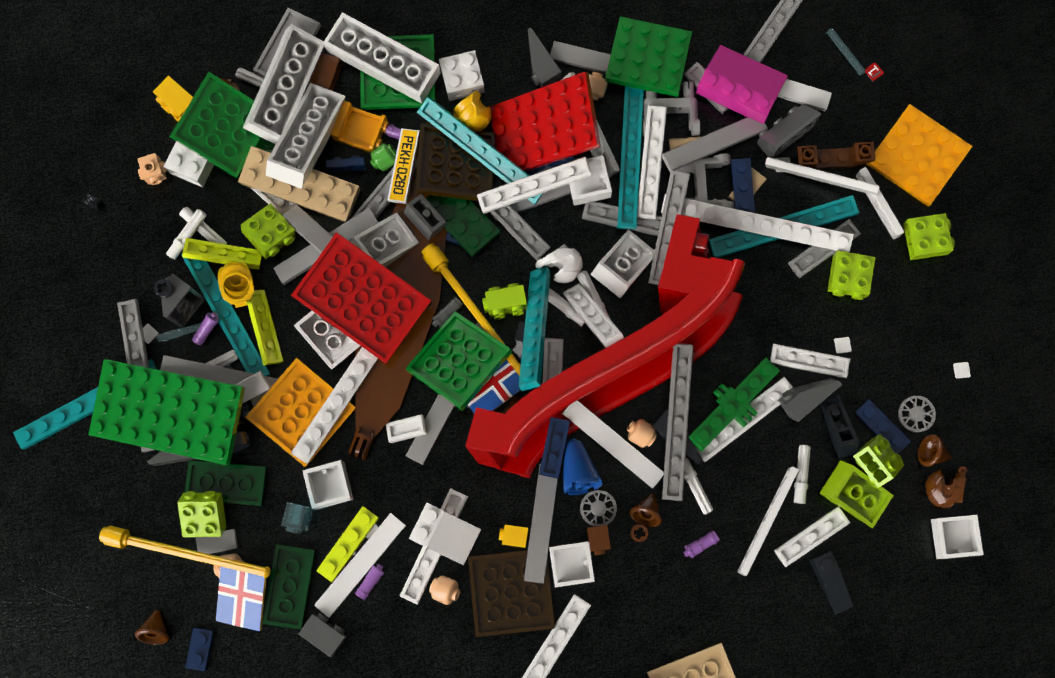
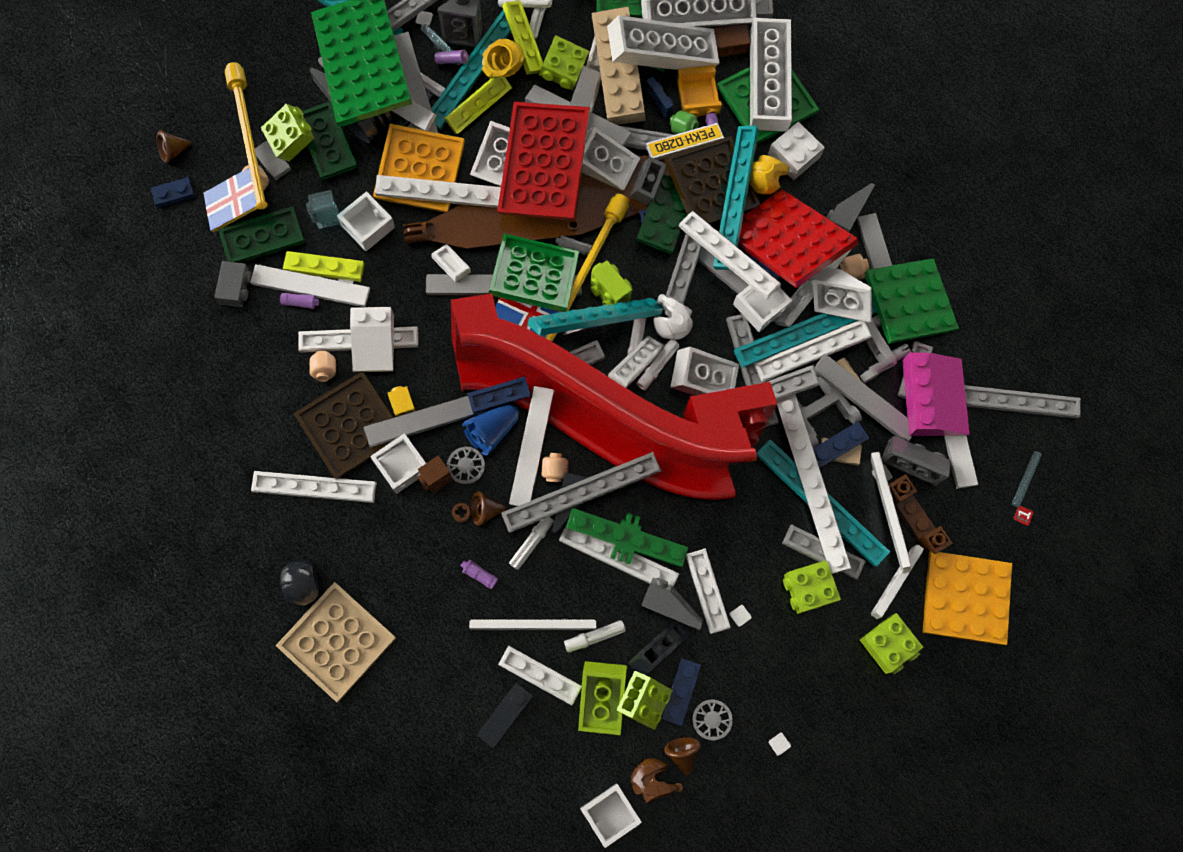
camera: 50 degrees right, 5 degrees down
none -> white slope [813,267,872,322]

